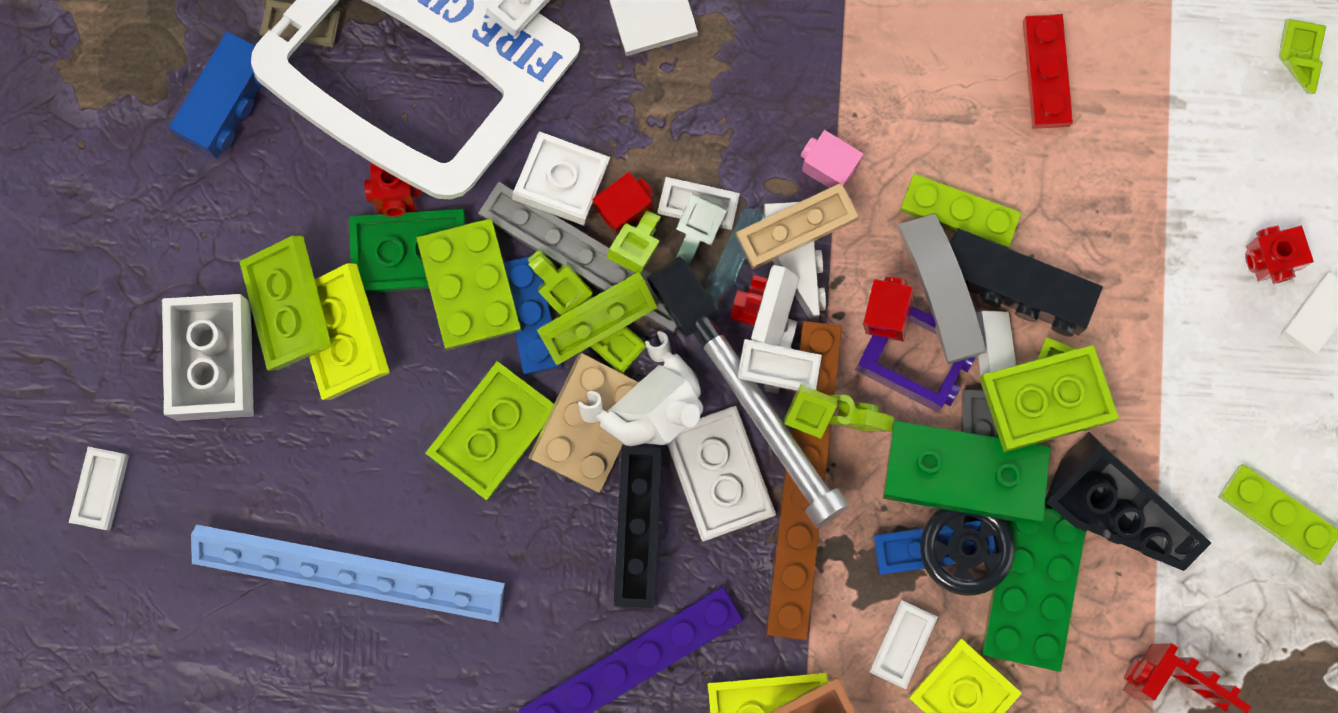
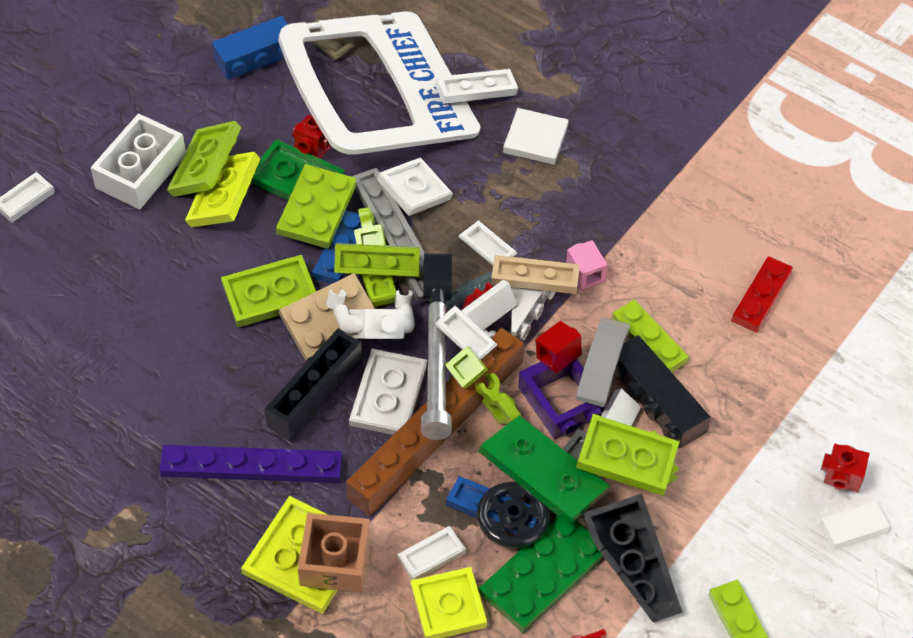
camera: 30 degrees right, 25 degrees down
light blue plate [191,524,505,622] -> none
red brick [592,172,654,237] -> none
lime plate [606,210,661,275] -> none
plate [676,193,728,265] -> none

